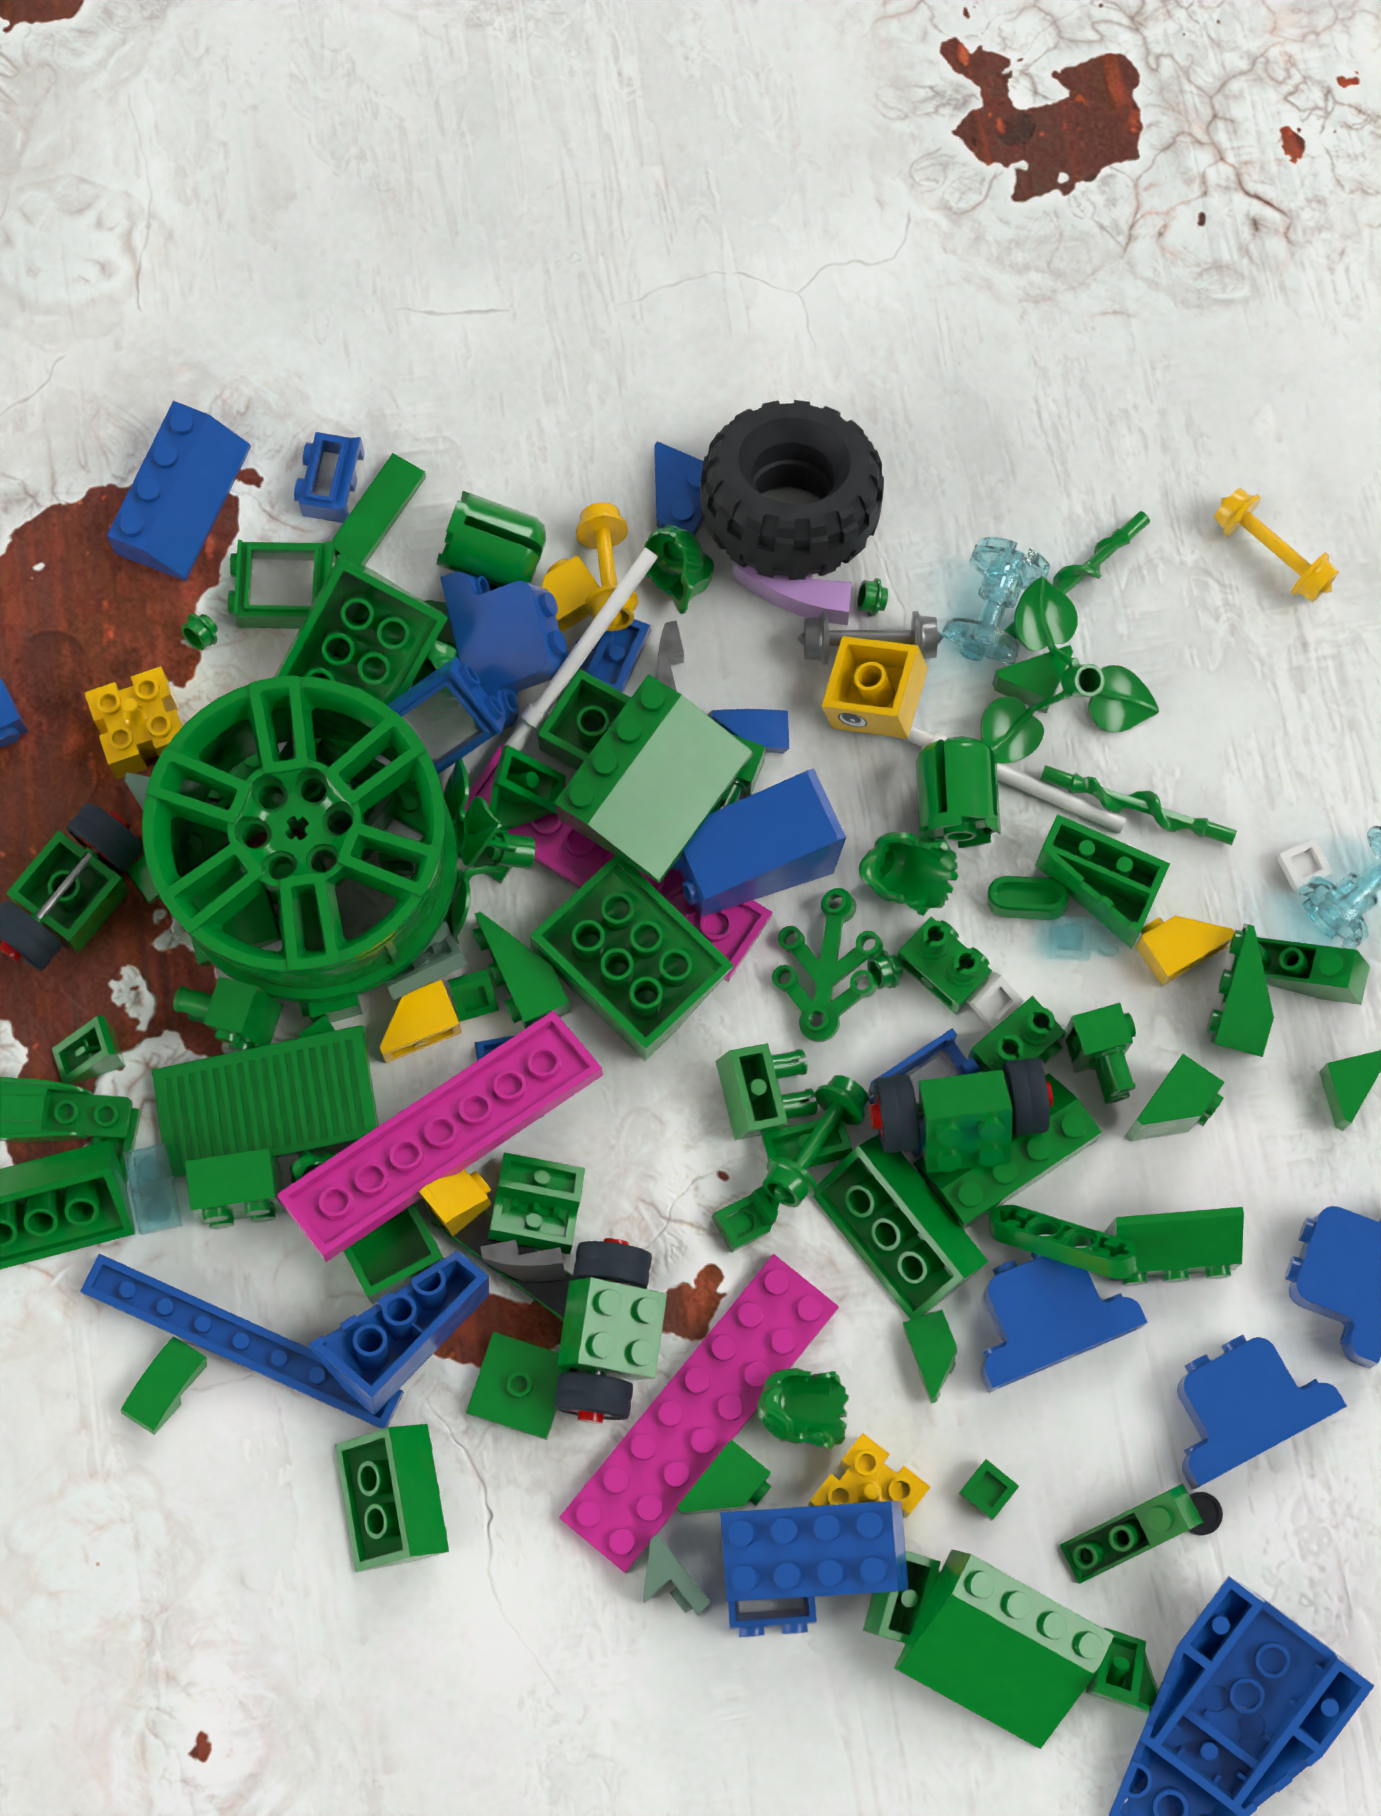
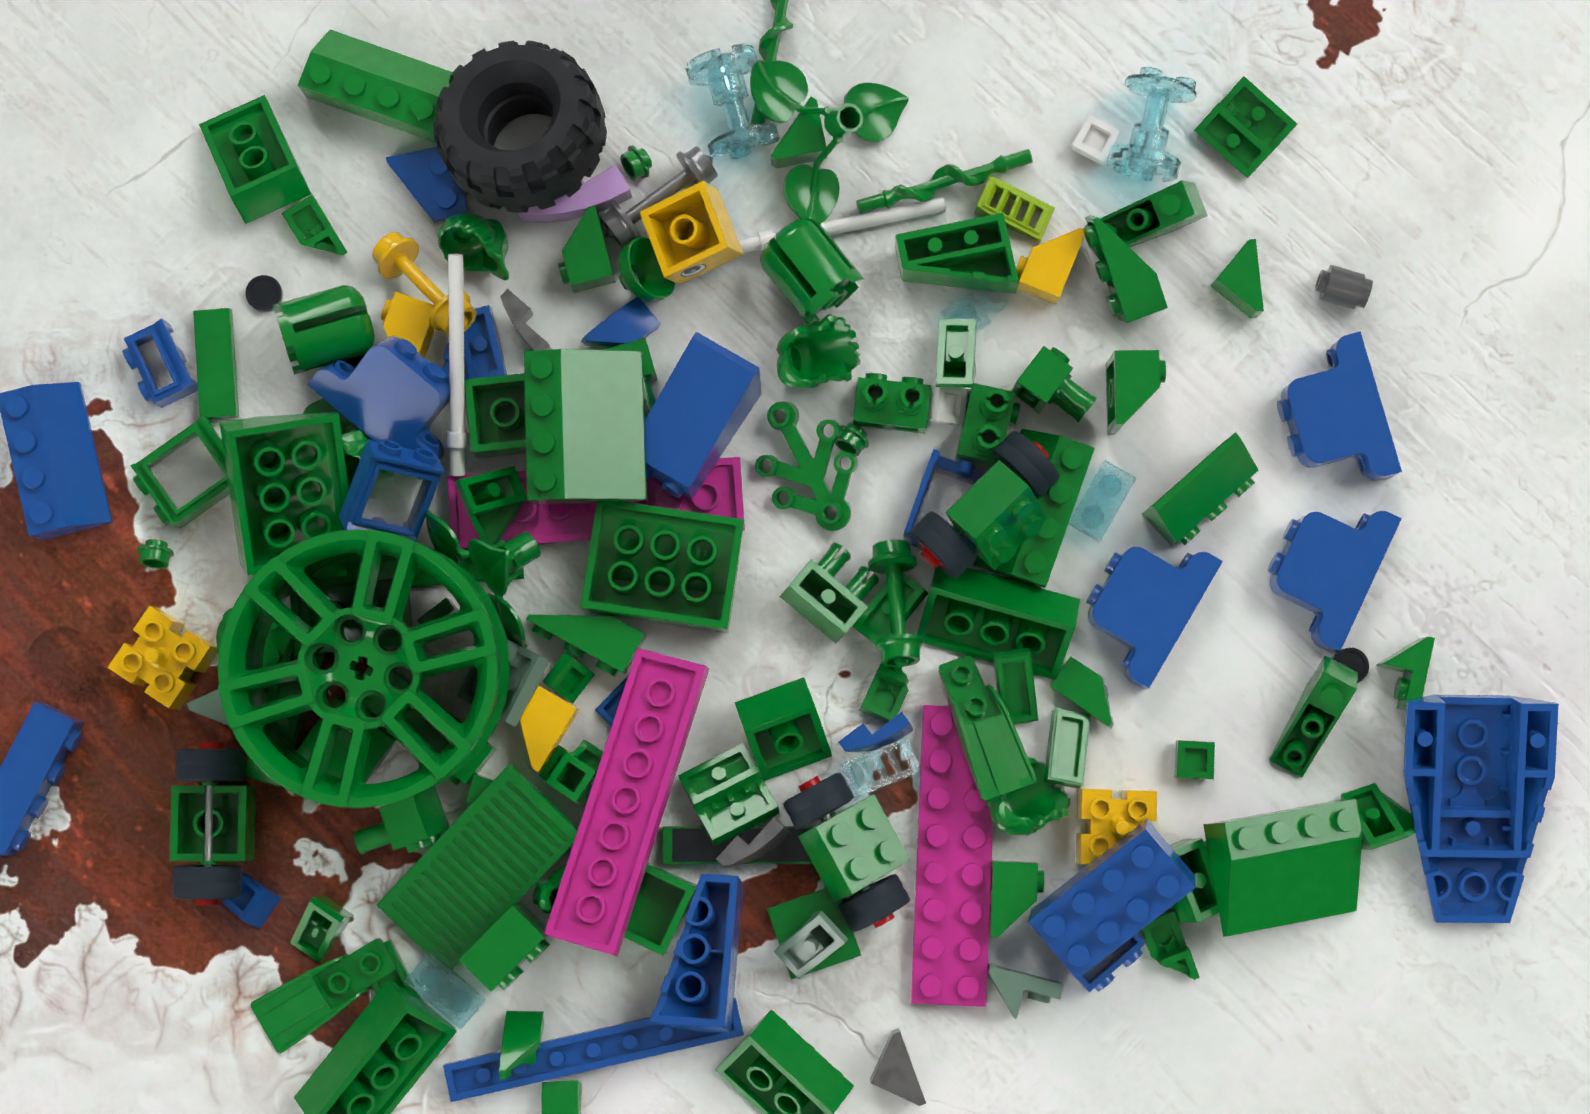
camera: 35 degrees left, 10 degrees up
yellow slope [419,1169,491,1237] -> none
green tile [987,876,1069,920] -> none
green beam [989,1205,1137,1279] -> none
none -> green slope [199,95,312,224]
none -> blue slope [223,873,280,928]
none -> black piece [245,275,283,312]
none -> green slope [281,195,348,255]
none -> green slope [298,29,452,143]
none -> green slope [499,1011,544,1079]
none -> green brick [539,740,603,807]
none -> green slope [558,205,616,293]
none -> green piece [619,237,675,303]
none -> green slope [734,677,832,781]
none -> sand green slope [774,911,848,979]
none -> blue slope [838,712,914,752]
none -> clear light blue slope [839,737,921,801]
none -> flat silver slope [870,1028,926,1106]
none -> slope [935,318,977,388]
none -> green piece [938,655,1037,801]
none -> lime slope [974,176,1055,242]
none -> green tile [992,648,1039,724]
none -> tile [1044,708,1091,789]
none -> clear light blue plate [1068,460,1137,542]
none -> green slope [1141,907,1200,980]
none -> green slope [1376,636,1435,710]

